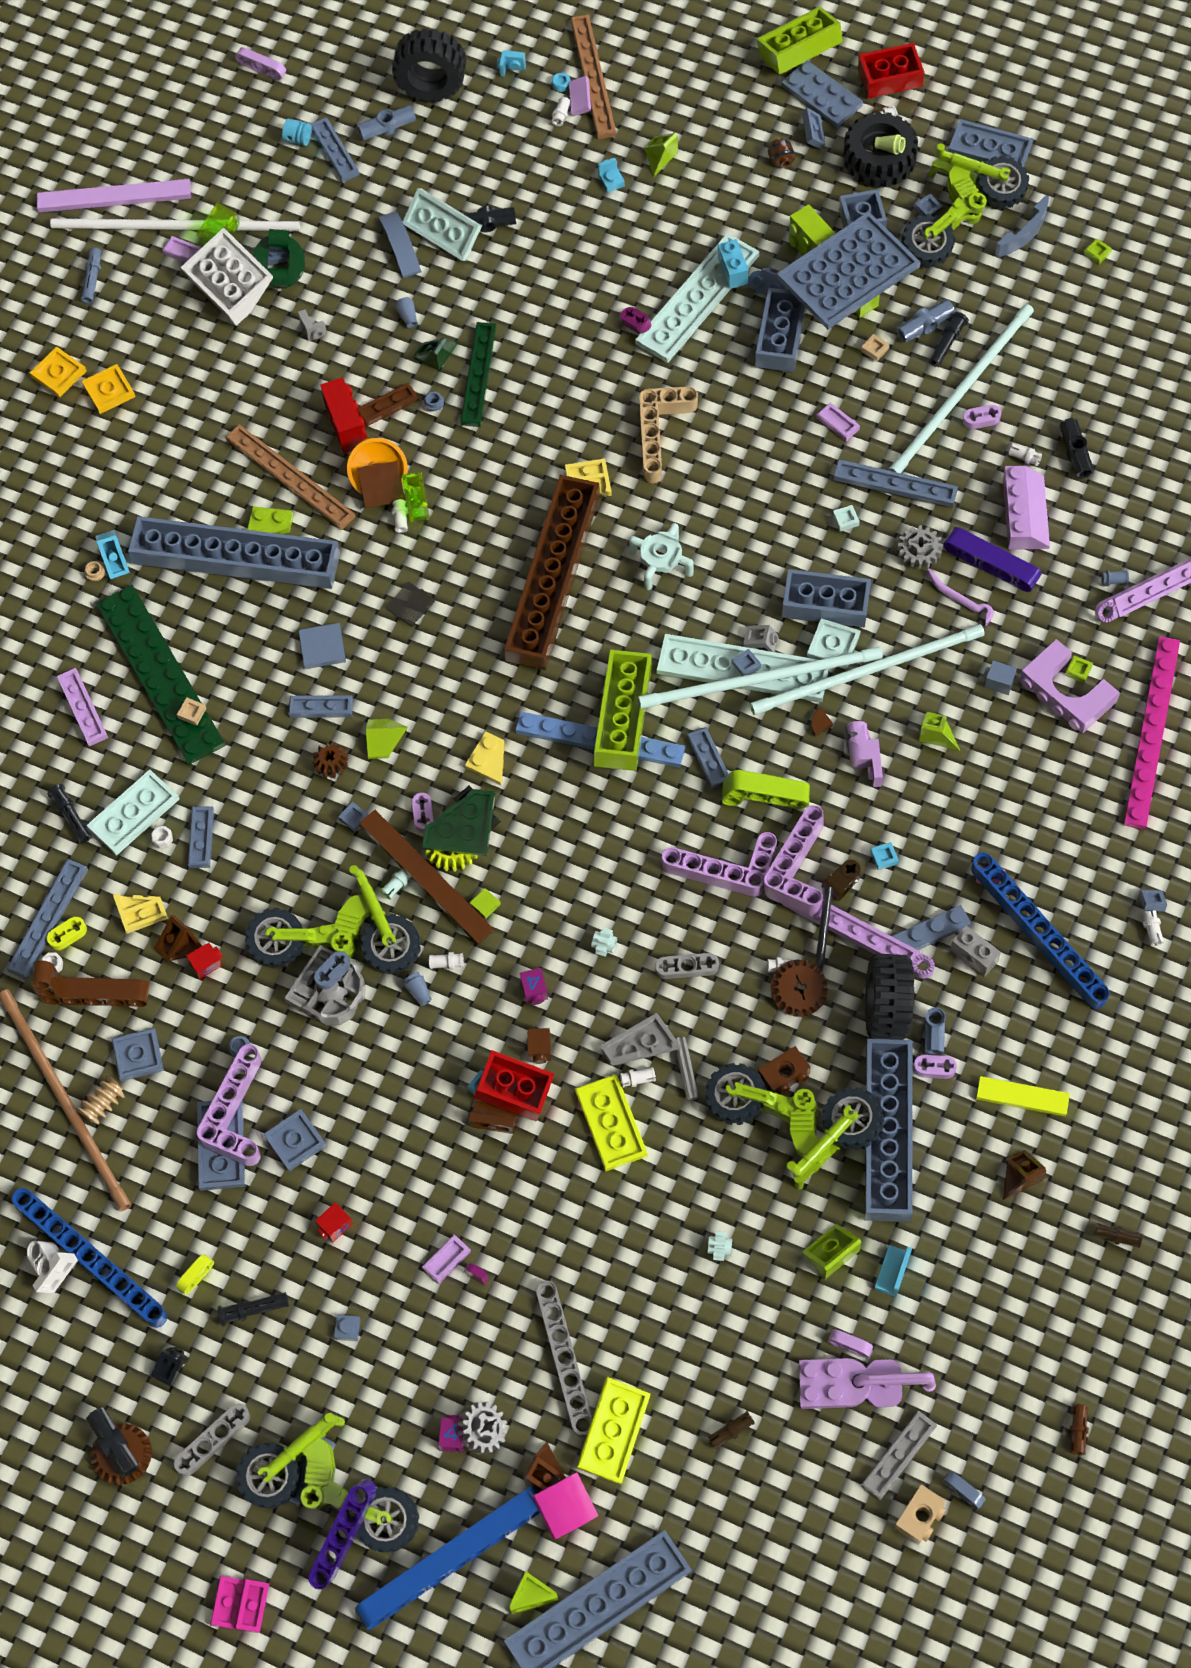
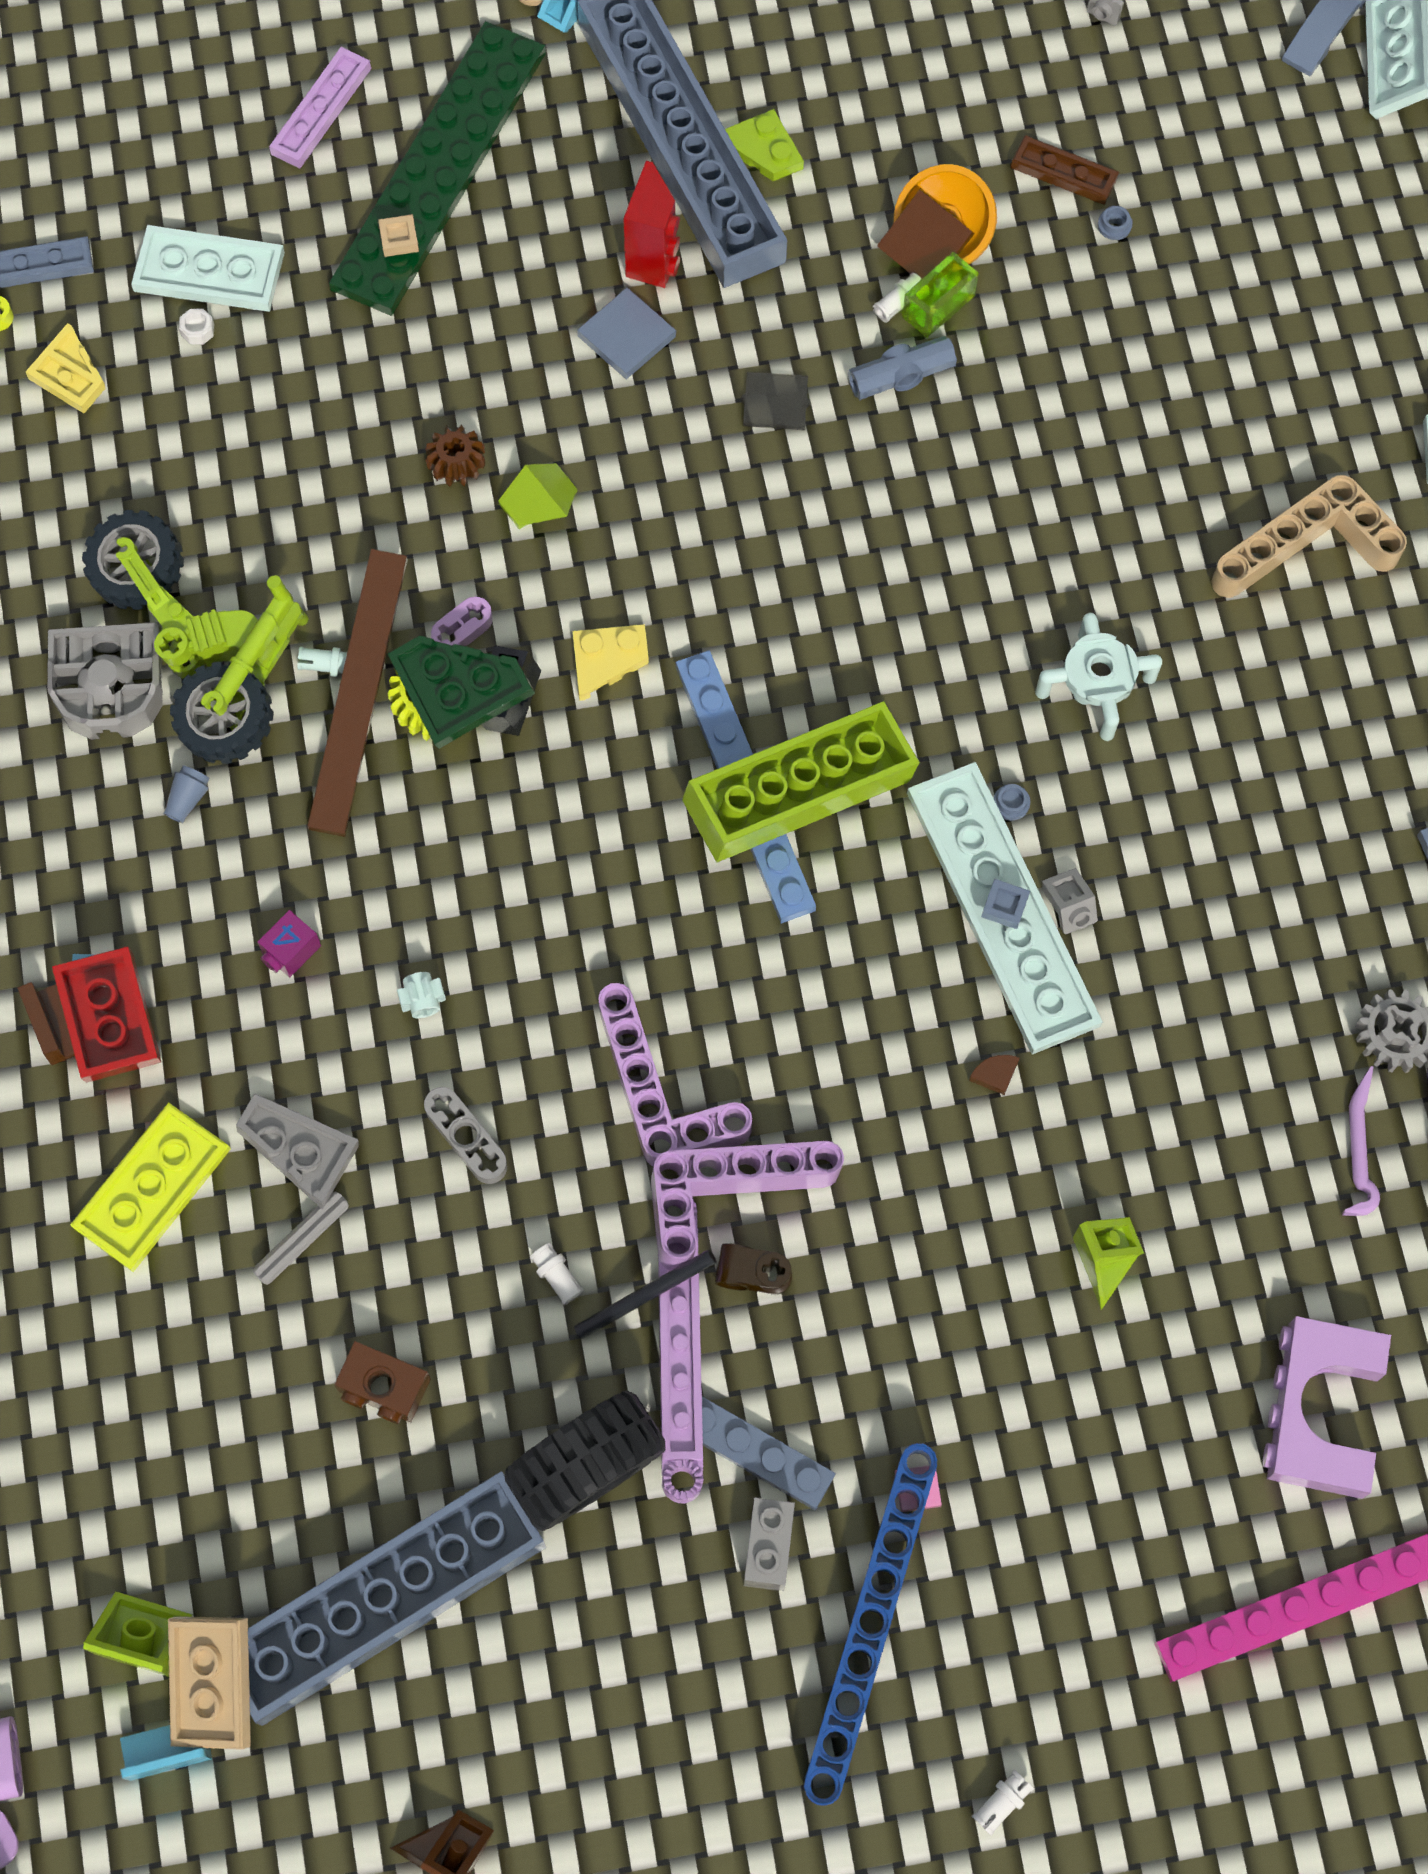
camera: 50 degrees right, 5 degrees up
black pin [47,784,92,844] -> none
reddish brown slope [154,915,202,962] -> none
red brick [186,942,223,979] -> none
sand blue tile [188,806,214,868] -> none
medium nougat tile [225,424,355,531] -> none
sand blue tile [289,695,353,718] -> none
sand blue beam [314,951,350,990] -> none
red brick [320,377,368,454] -> none
sand blue plate [338,802,369,832] -> none
sand blue cone [395,297,418,328] -> none
dark green slope [413,338,459,371] -> none
white pin [429,952,464,969] -> none
dark green tile [460,322,497,427] -> none
lime tile [470,888,501,919] -> none
reddish brown brick [504,475,600,670] -> none
reddish brown brick [527,1028,551,1064] -> none
light yellow wing [565,458,612,496] -> none
white pin [620,1067,656,1088] -> none
light aqua piece [637,647,883,709] -> none
sand blue tile [687,727,728,790] -> none
piece [705,1063,884,1190] -> none
light aqua gear [708,1231,732,1261] -> none
lime beam [722,770,810,809] -> none
light aqua piece [750,624,984,715] -> none
reddish brown gear [771,959,828,1017] -> none
sand blue brick [782,569,871,628] -> none
light aqua plate [807,618,861,670] -> none
light aqua plate [833,505,860,531] -> none
lavender plate [843,721,883,787] -> none
medium azure plate [870,842,899,870] -> none
lavender beam [913,1055,957,1079] -> none
sand blue piece [924,1007,946,1055] -> none
neon yellow tile [976,1076,1070,1117] -> none
sand blue brick [983,660,1017,695] -> none
lime tile [1065,656,1093,683] -> none
sand blue plate [1139,890,1167,911] -> none
none -> tan tile [168,1617,251,1749]
none -> red slope [623,160,680,288]
none -> sand blue piece [848,335,957,400]
none -> sand blue plate [993,784,1030,821]

